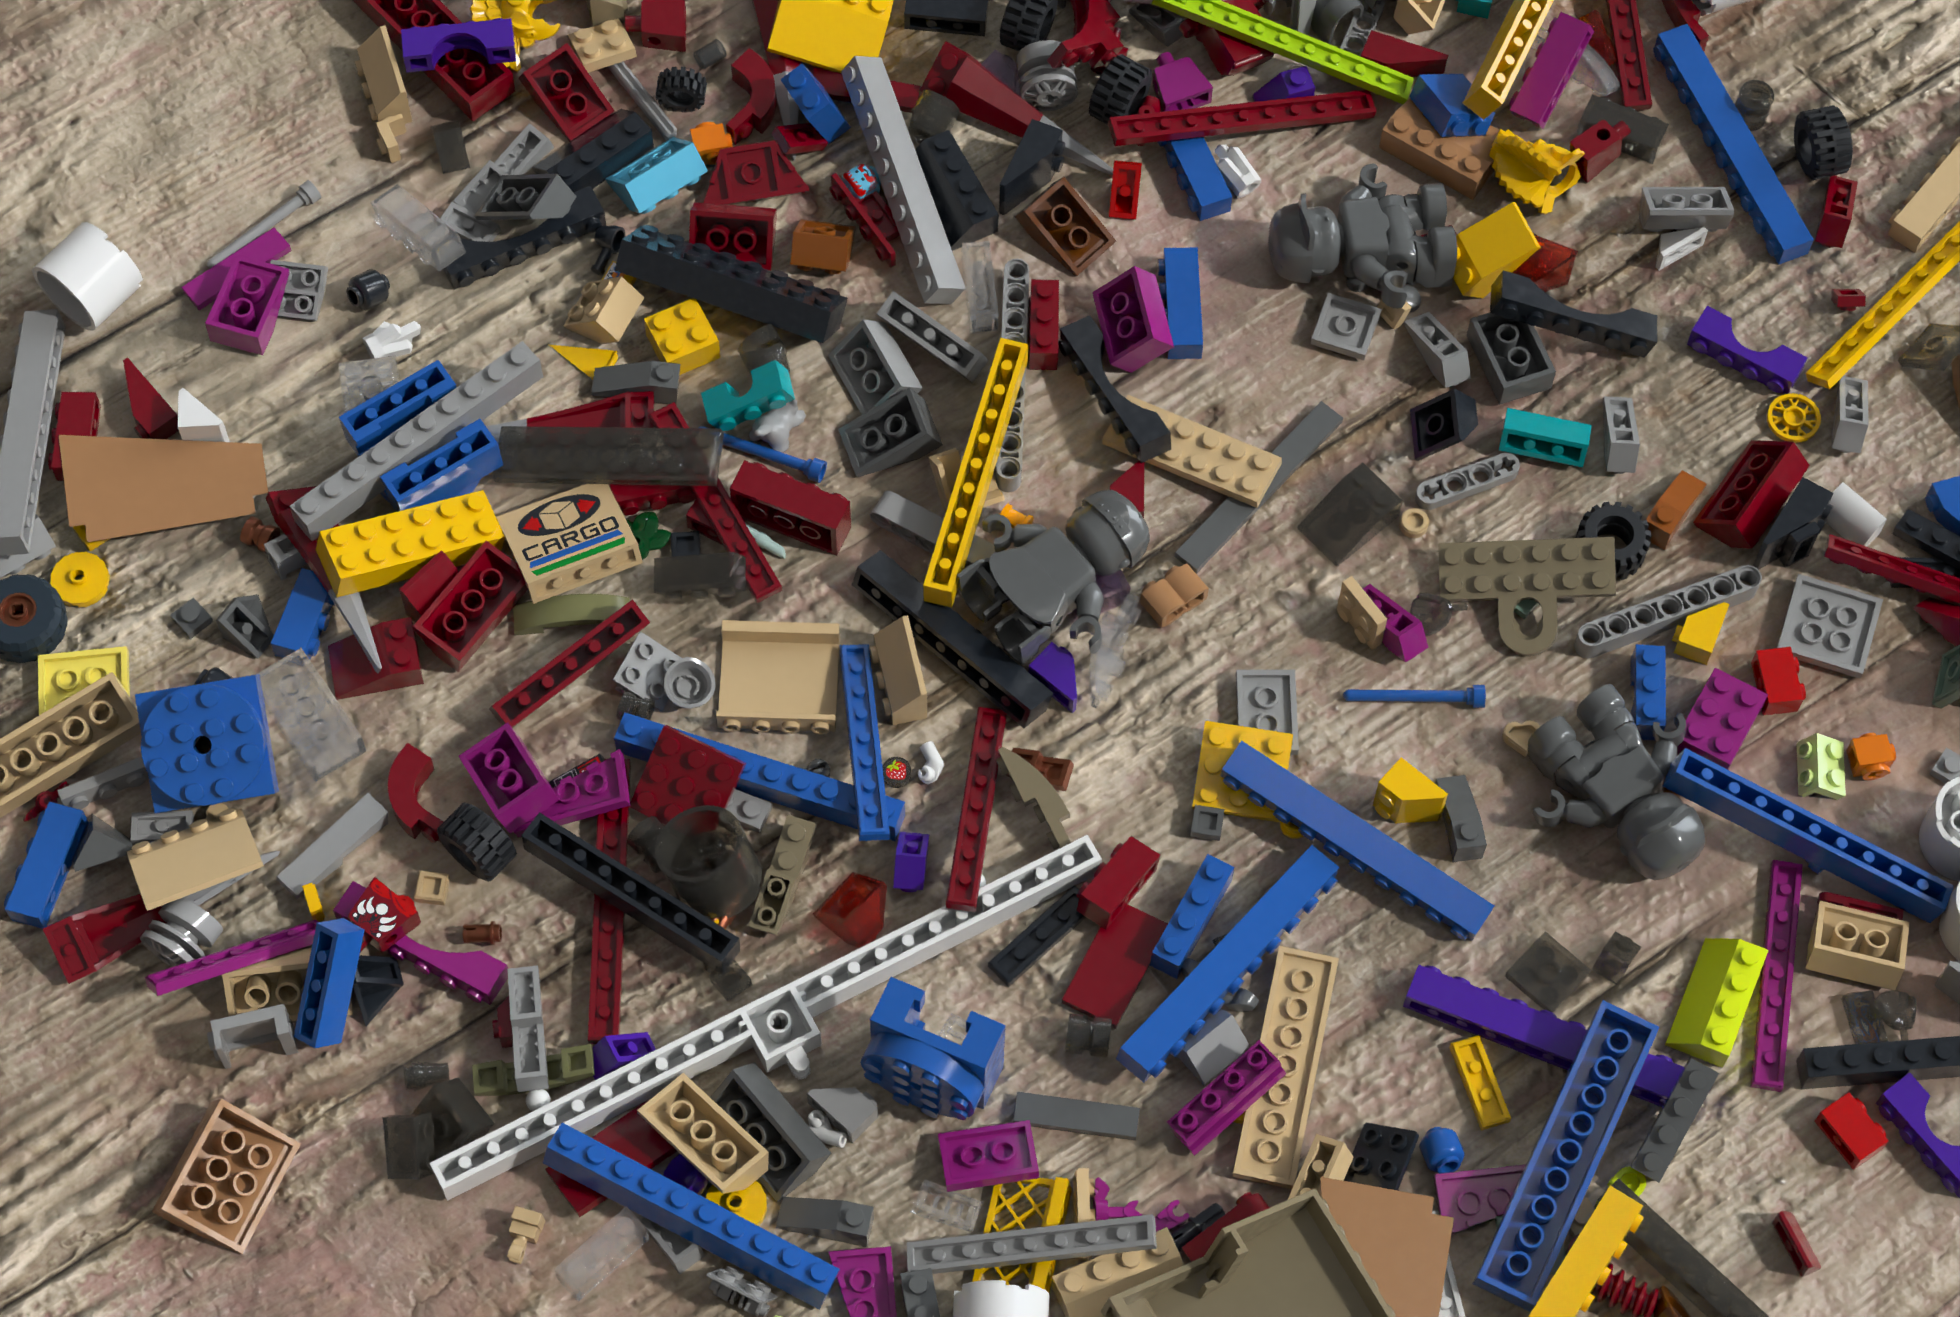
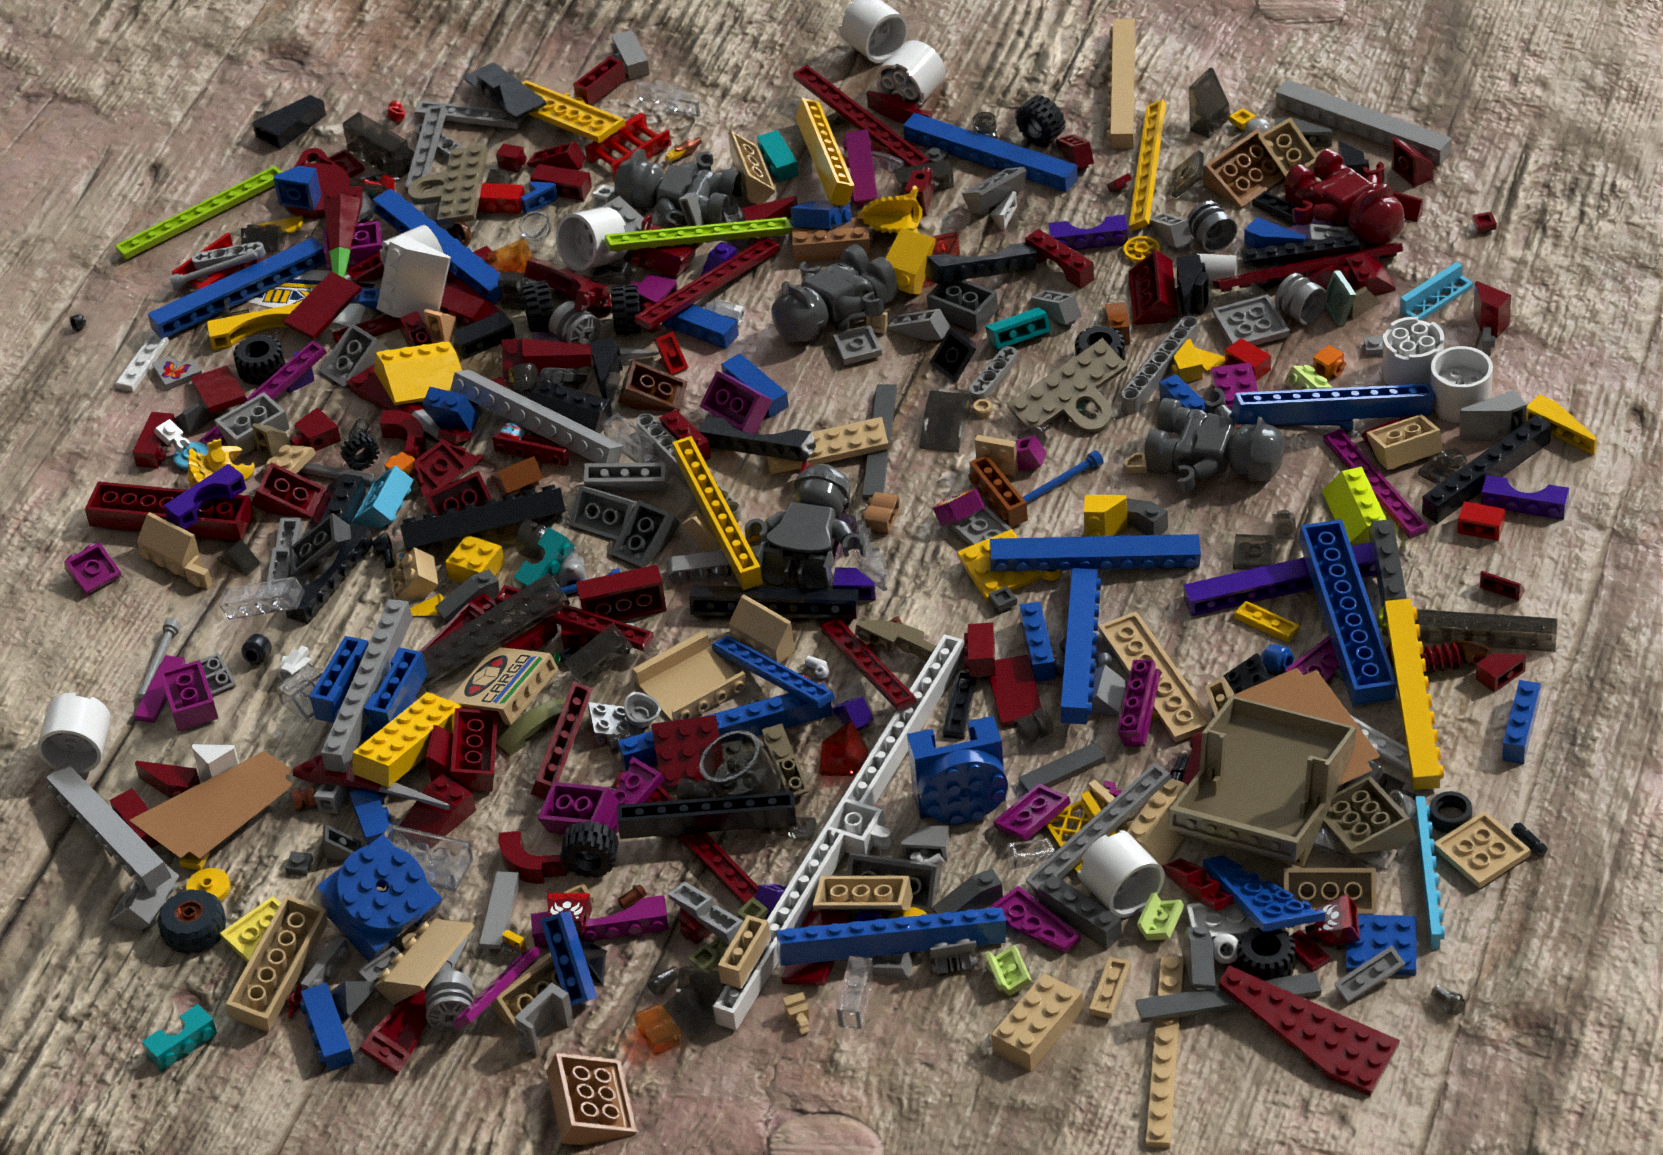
camera: 30 degrees left, 20 degrees down
none -> magenta plate [64,542,121,595]
none -> dark grey hinge [540,367,587,385]
none -> clear orange brick [634,1003,682,1055]
none -> tan brick [718,915,771,989]
none -> dark grey plate [924,146,948,168]
none -> magenta slope [933,489,985,526]
none -> dark orange brick [968,455,1028,528]
none -> dark red arch [1025,229,1094,289]
none -> flat silver wheel [1187,201,1237,253]
none -> yellow sticker [1195,348,1226,373]
none -> light grey wheel [1274,273,1327,325]

